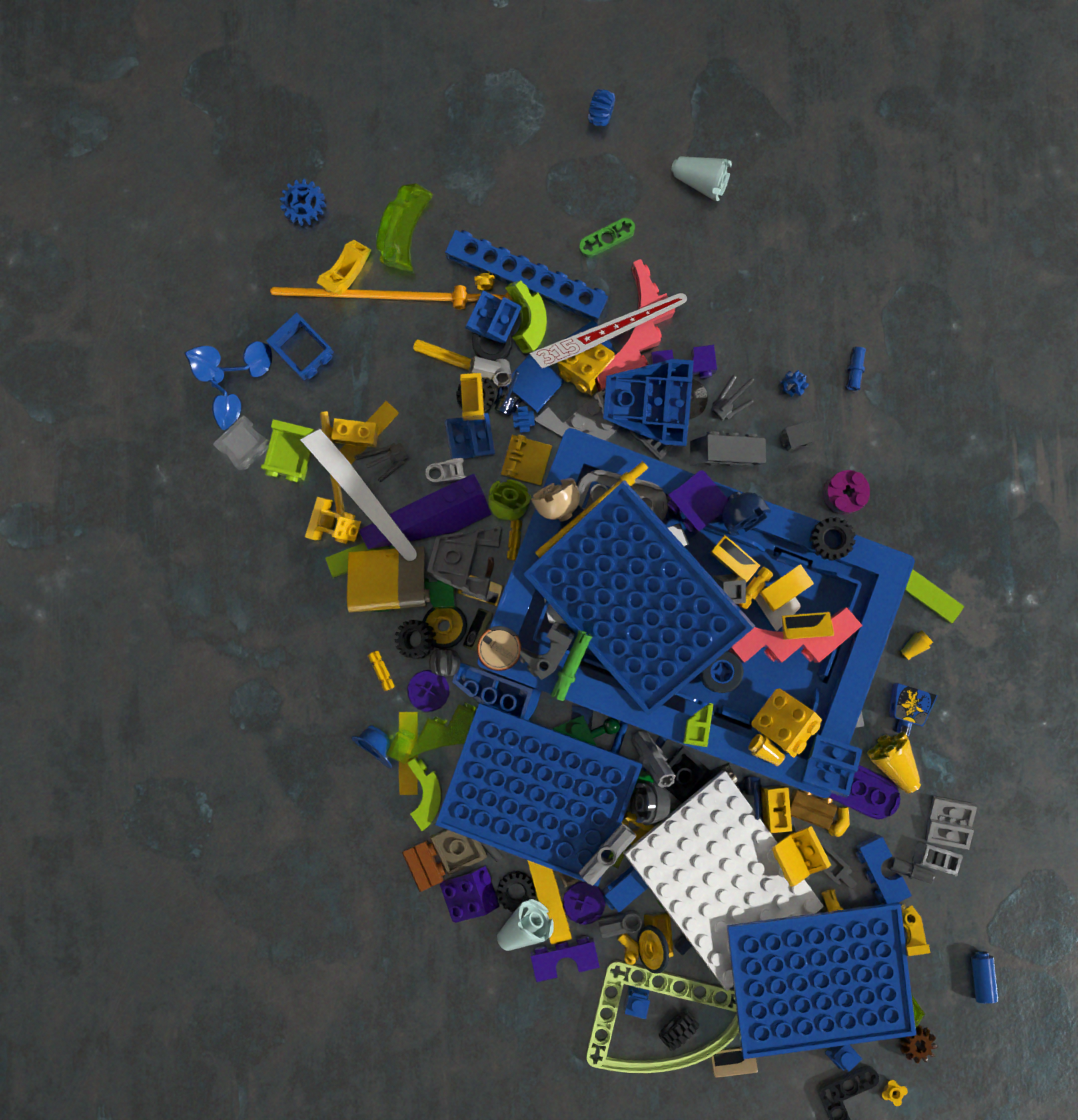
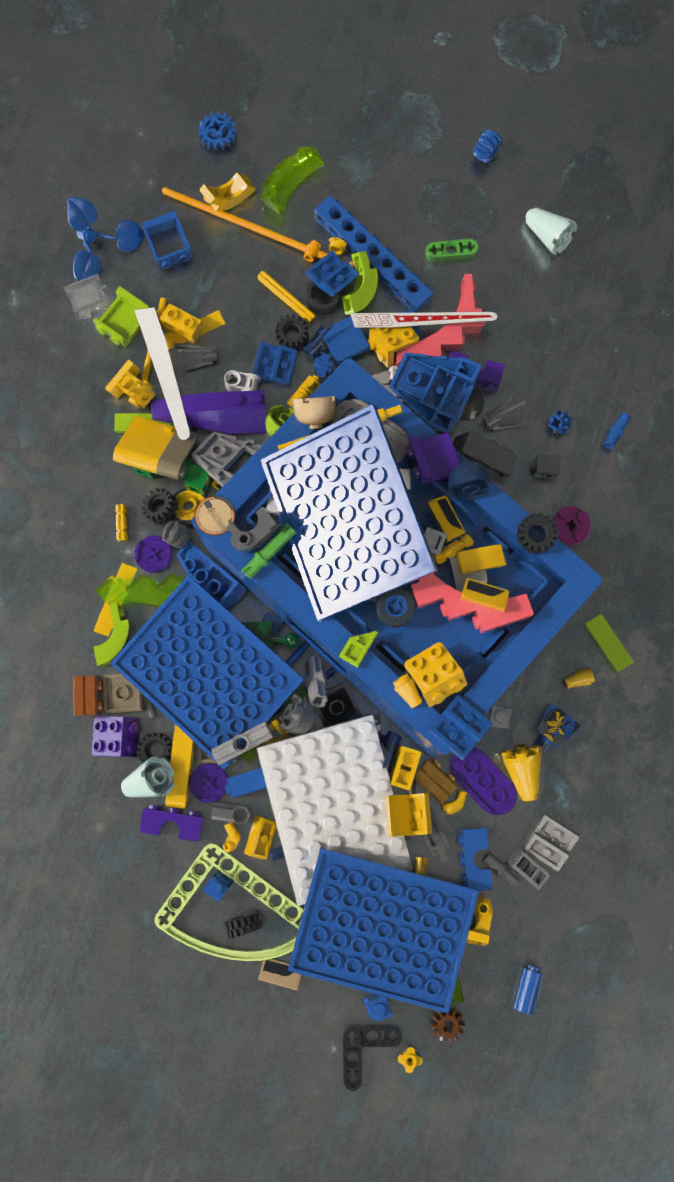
camera: 20 degrees right, 5 degrees down
blue piece [351,726,392,769] -> none
yellow panel [460,373,484,421] -> none
light grey piece [469,356,512,387] -> none
yellow wheel [637,925,669,974] -> none

